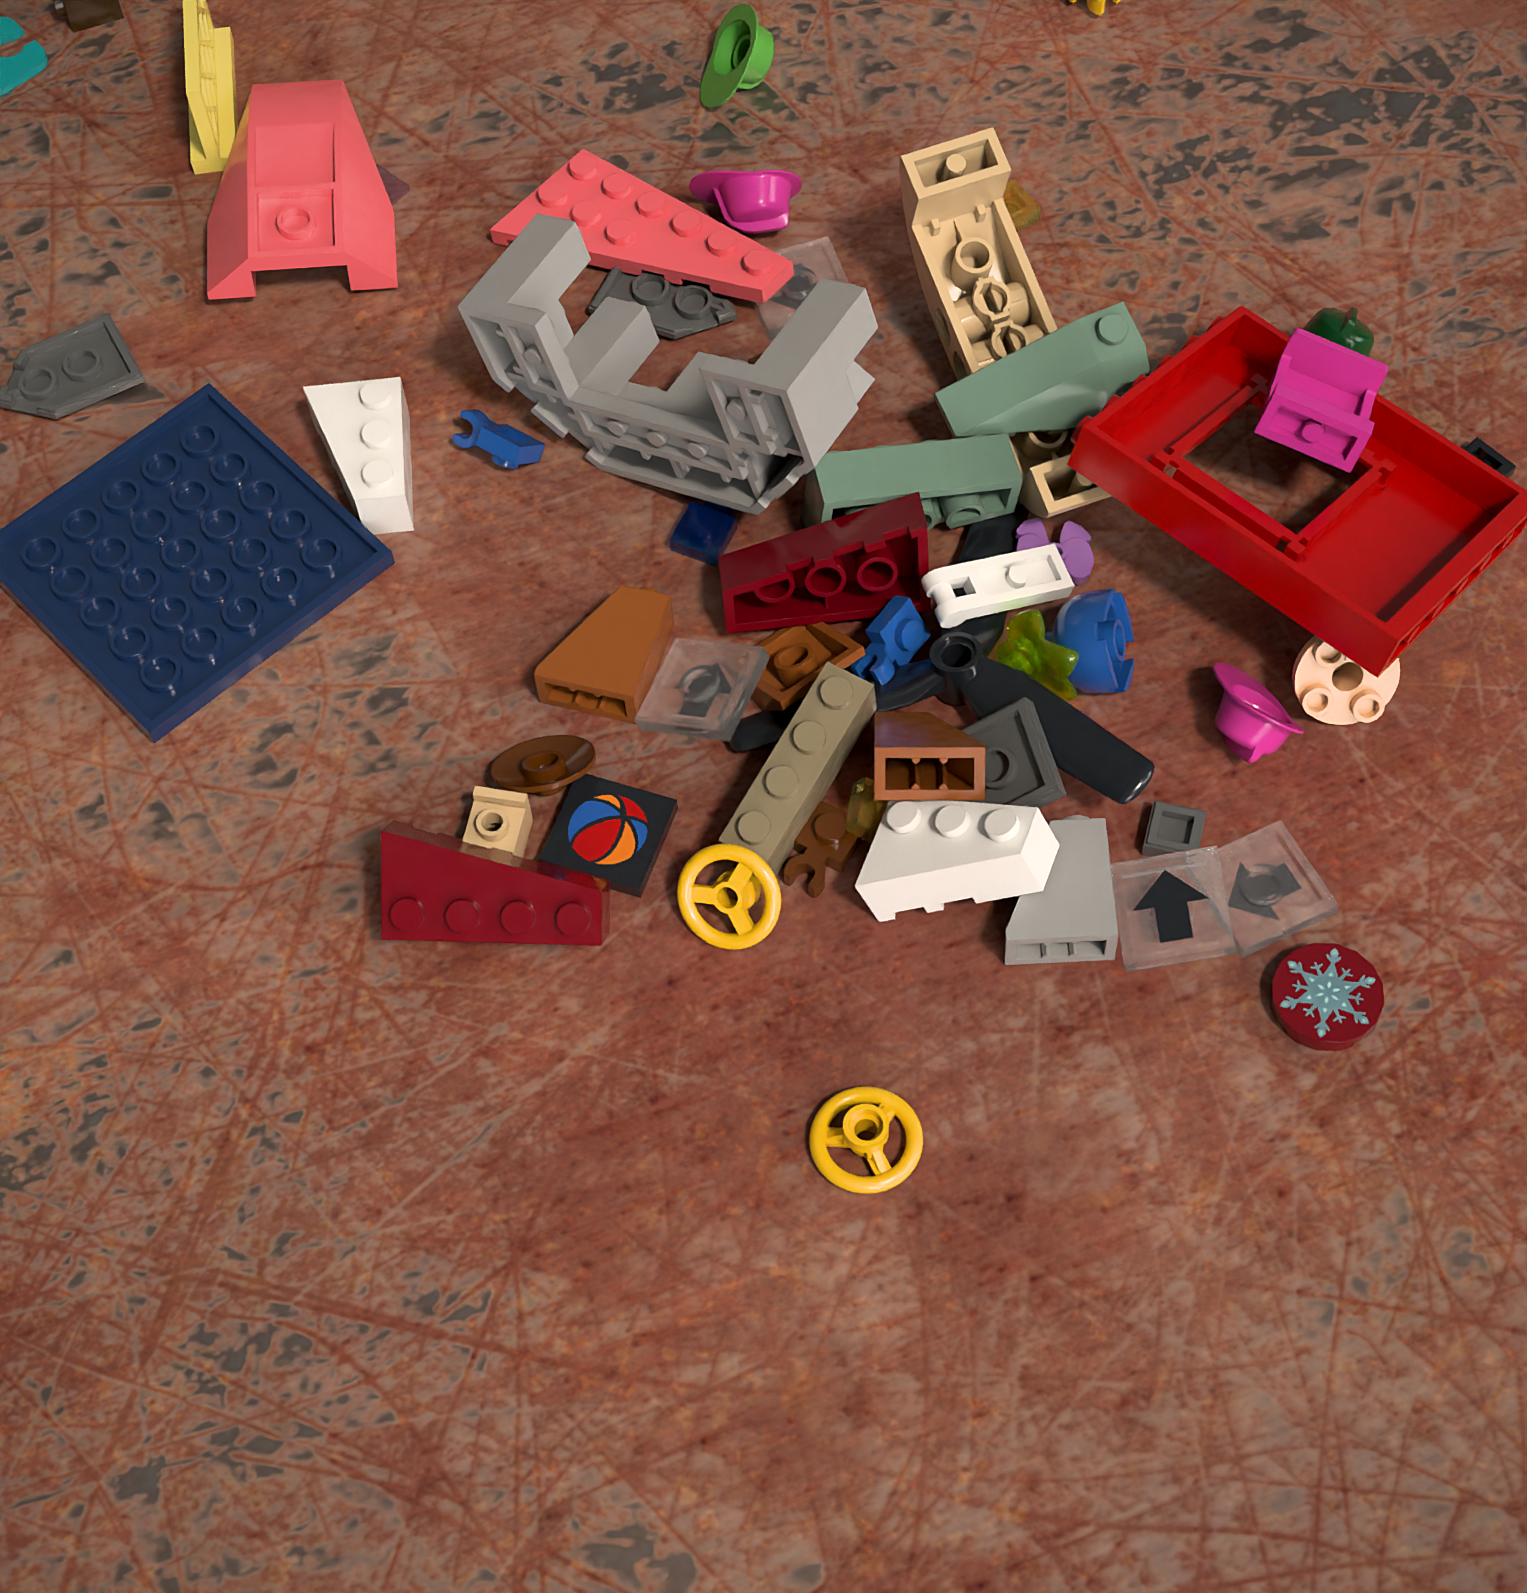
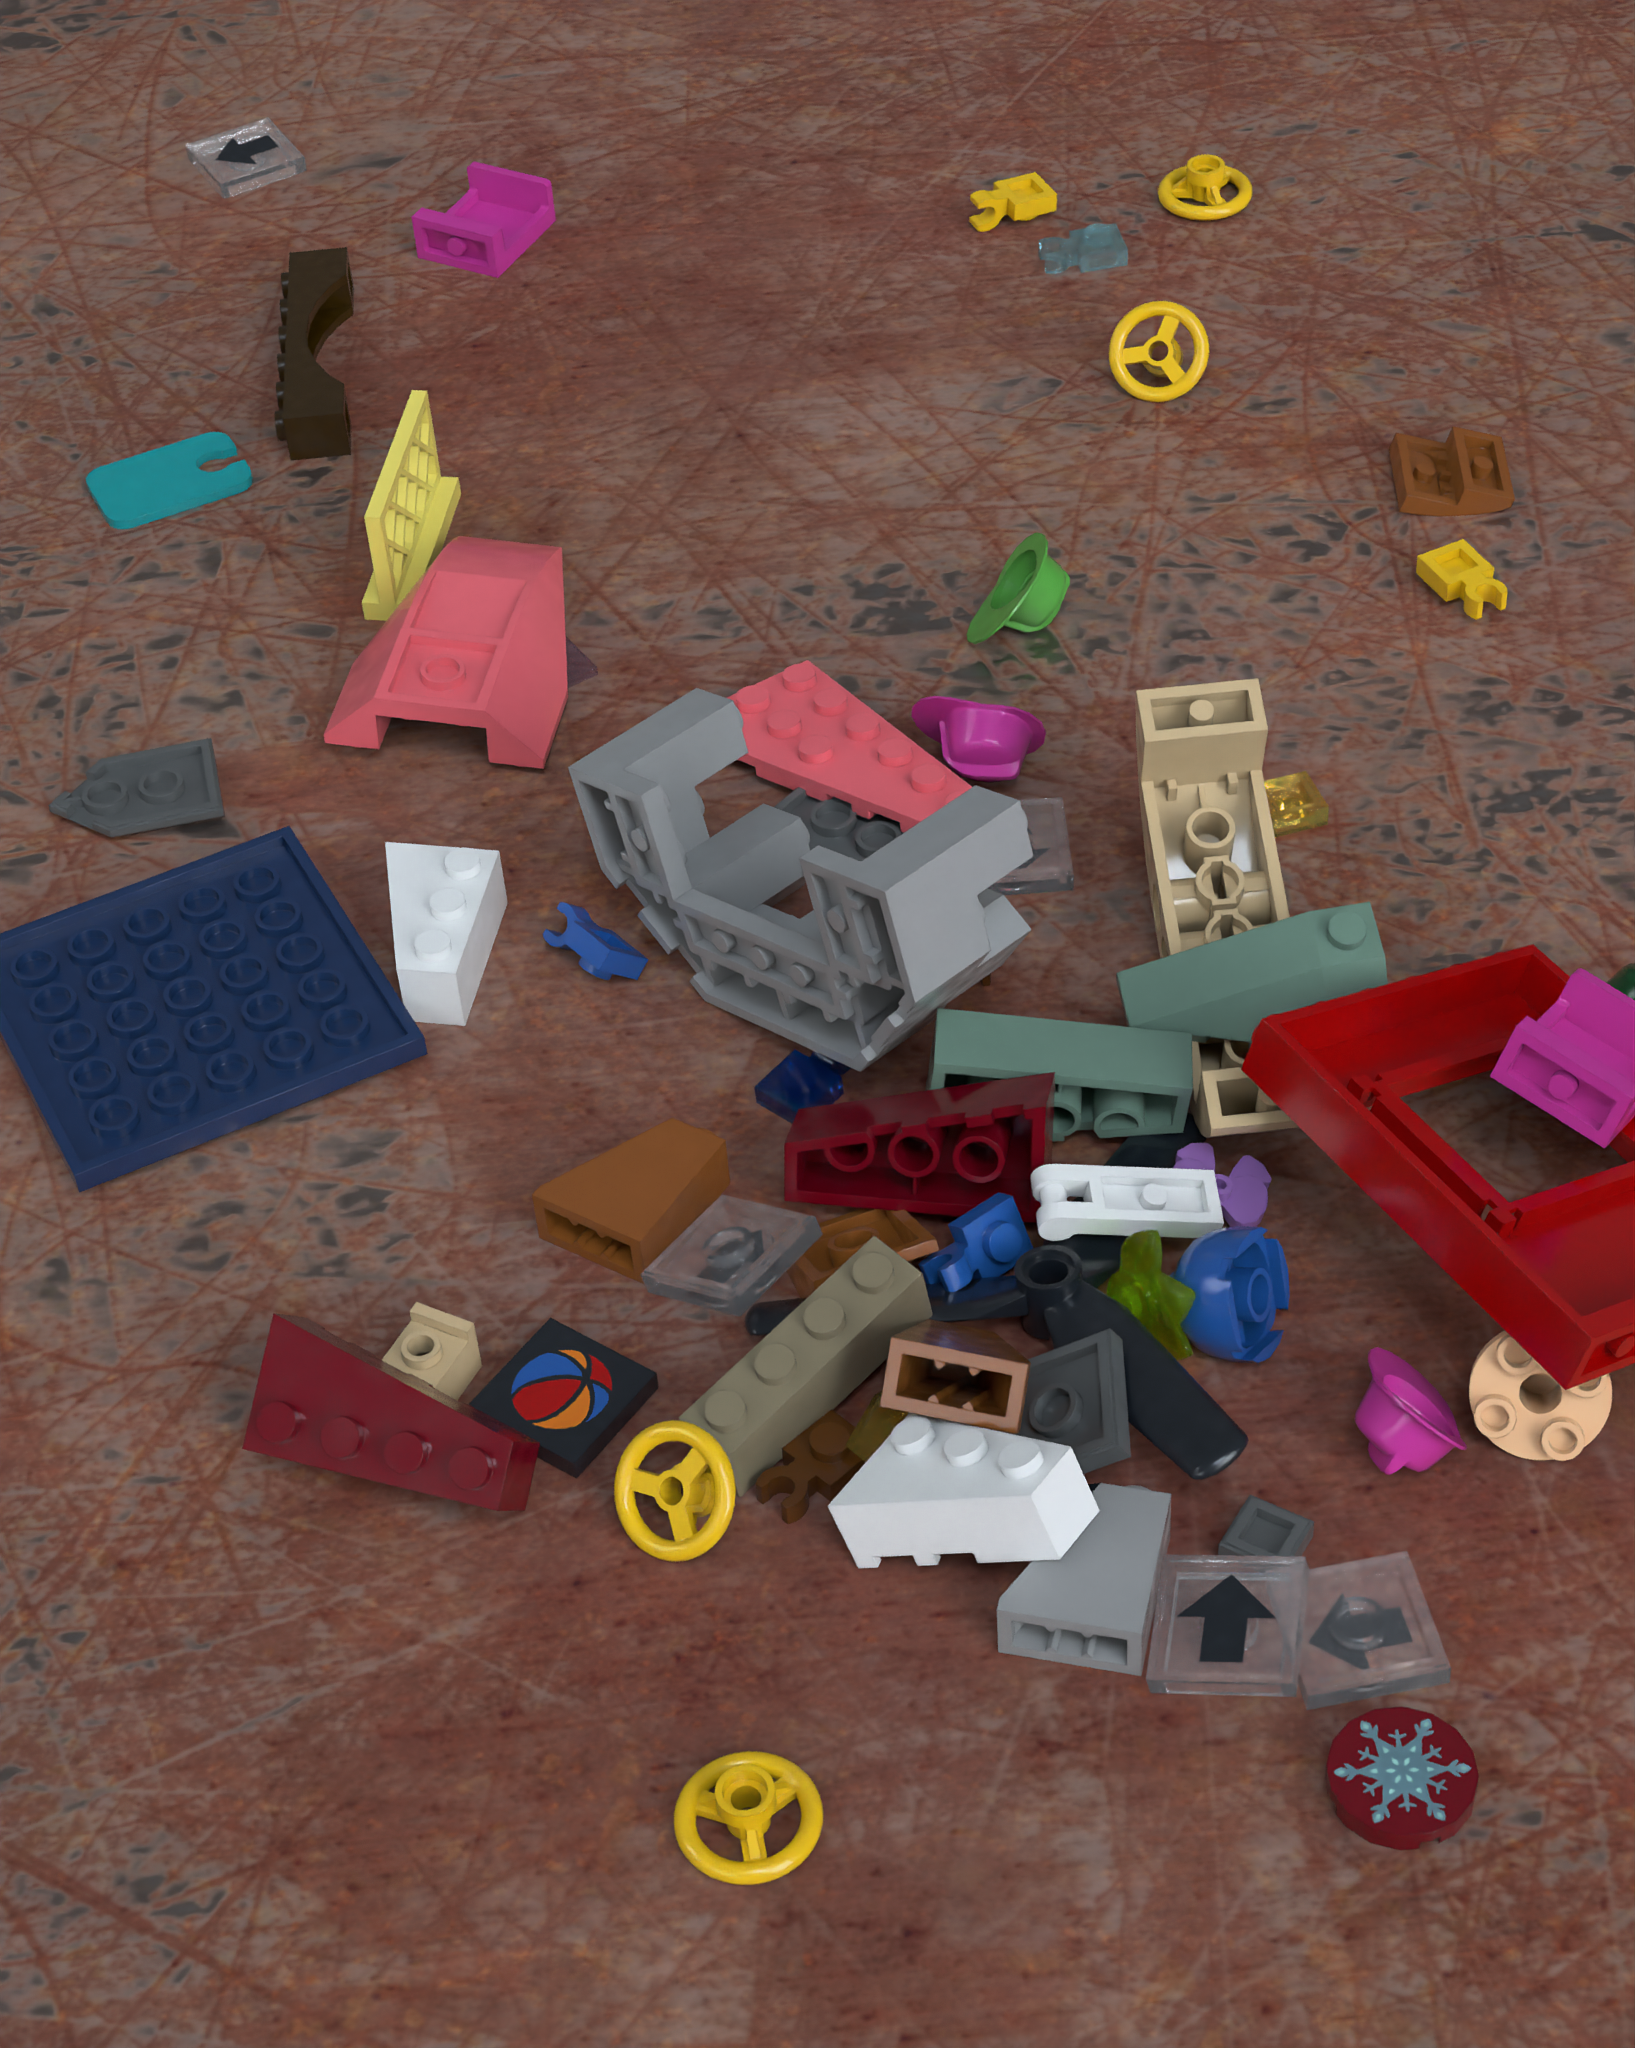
camera: 15 degrees right, 15 degrees down
reddish brown dish [491,735,596,796] -> none

